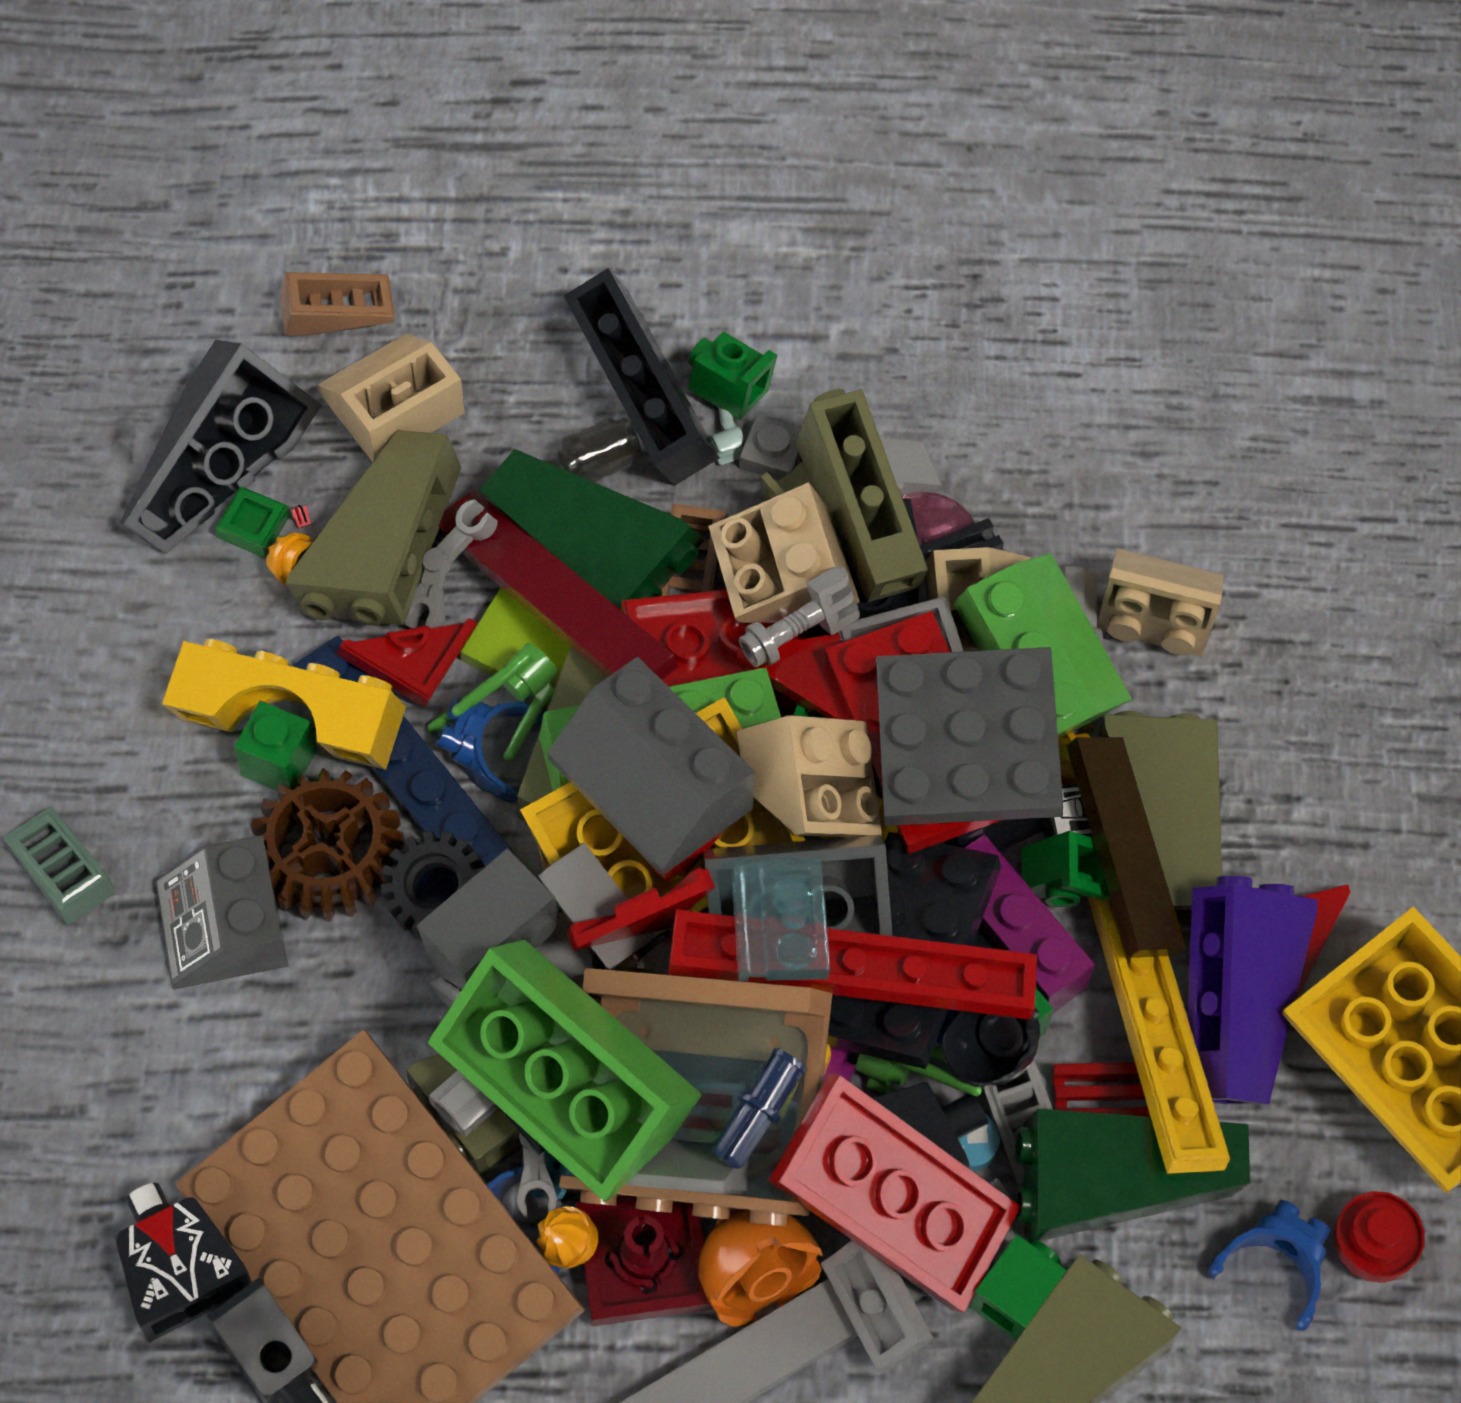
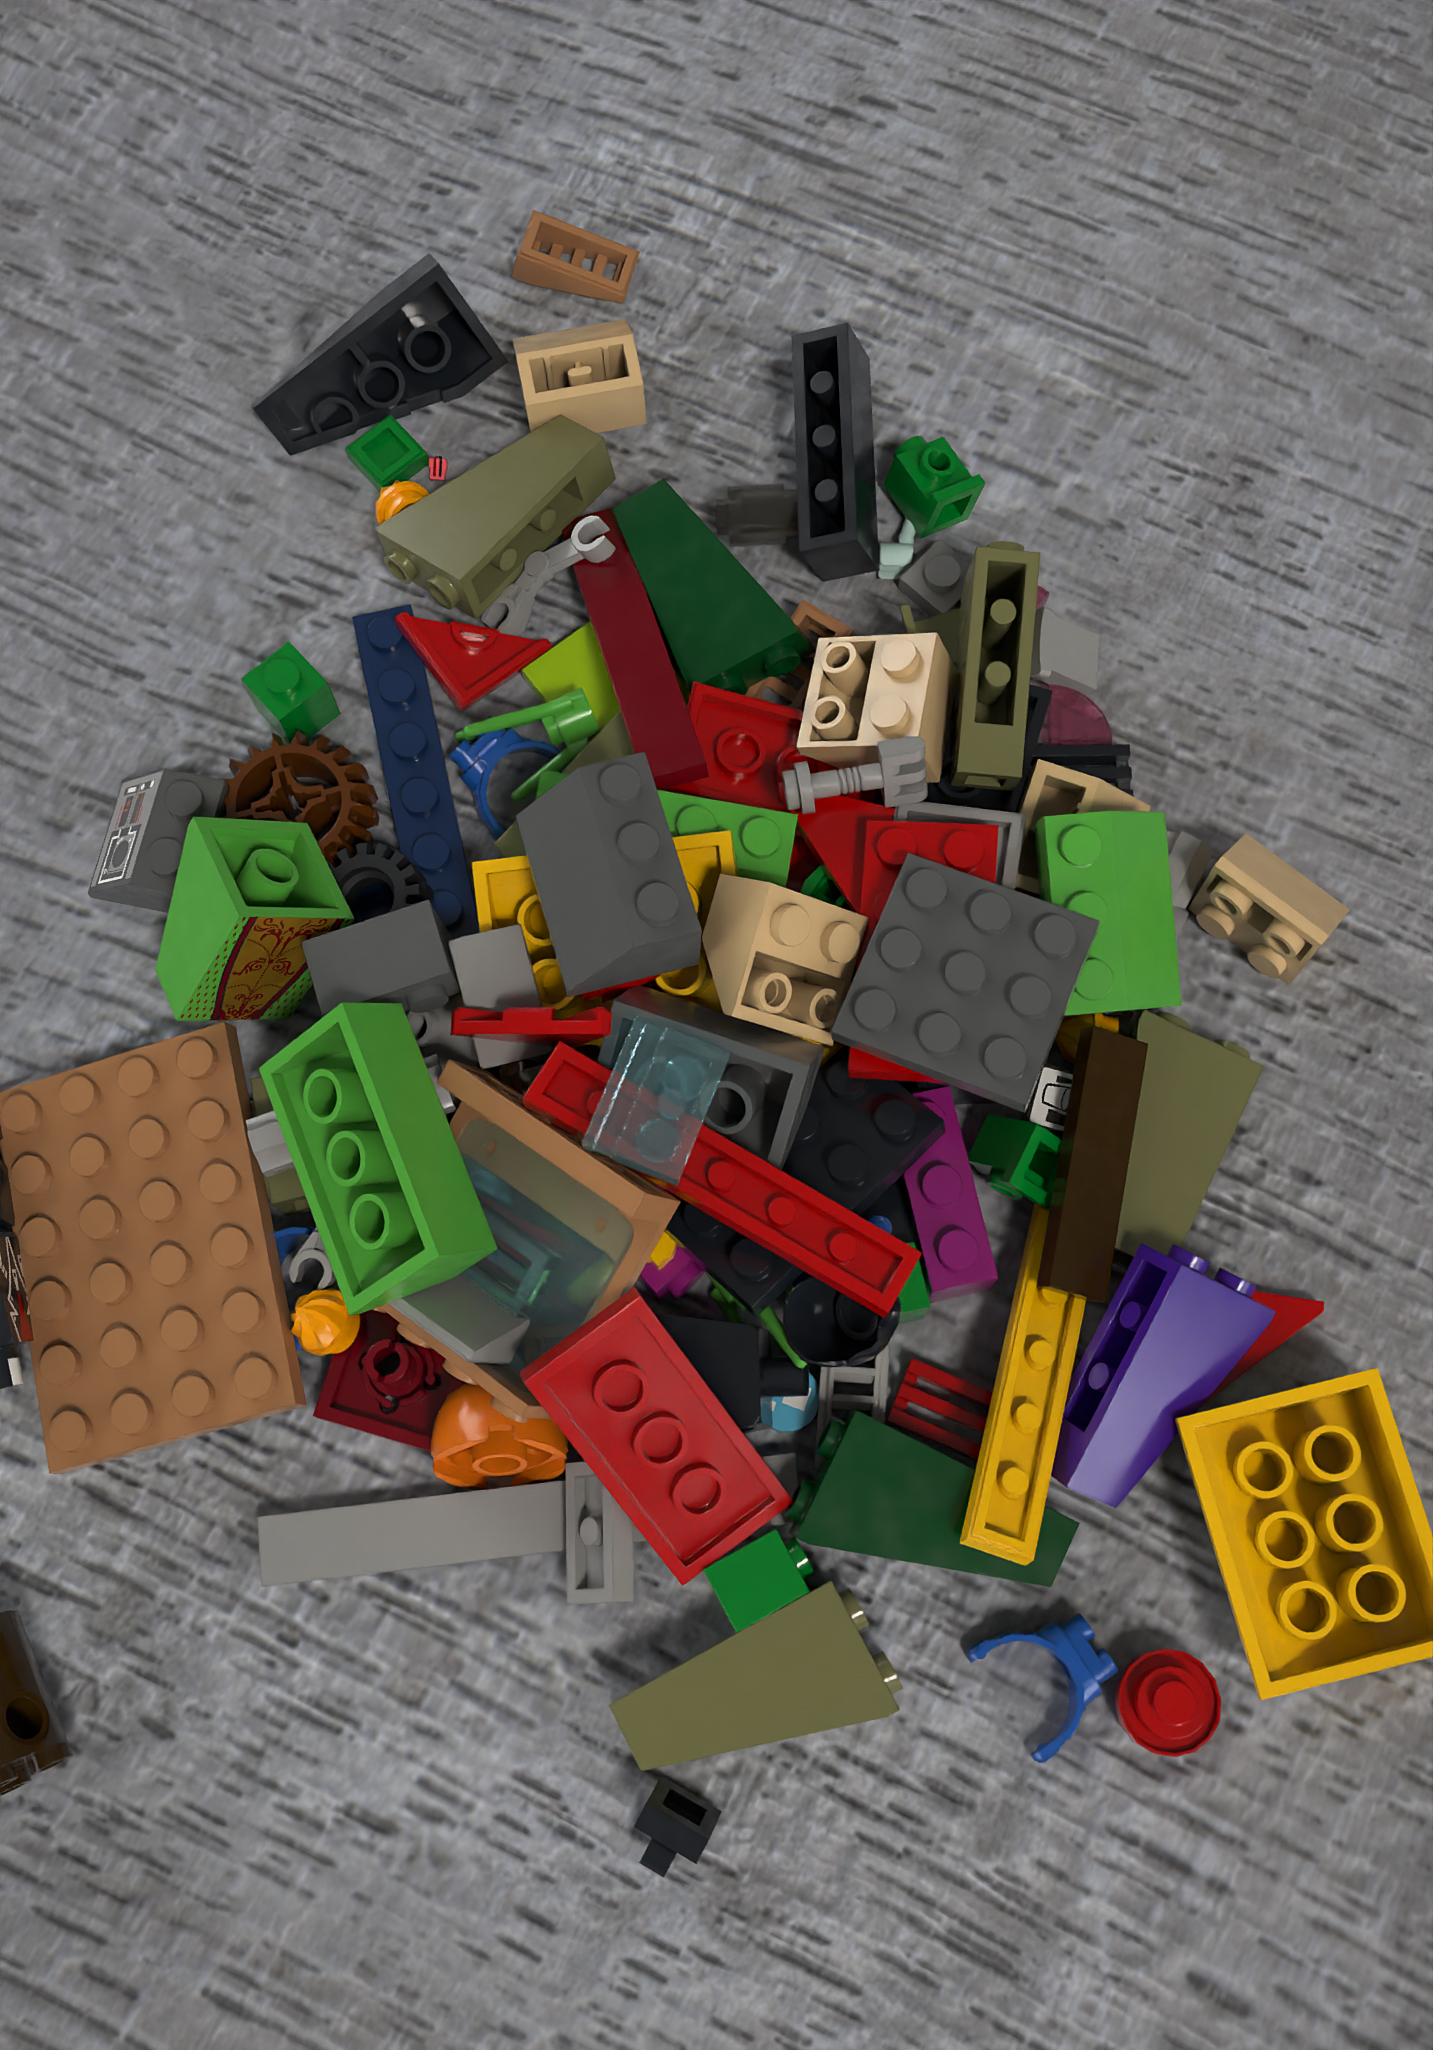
camera: 30 degrees right, 10 degrees up
sand green slope [3,806,116,926] -> none
yellow arch [162,639,406,770] -> none
dark blue axle [712,1048,807,1169] -> none
none -> bright green slope [155,816,355,1021]

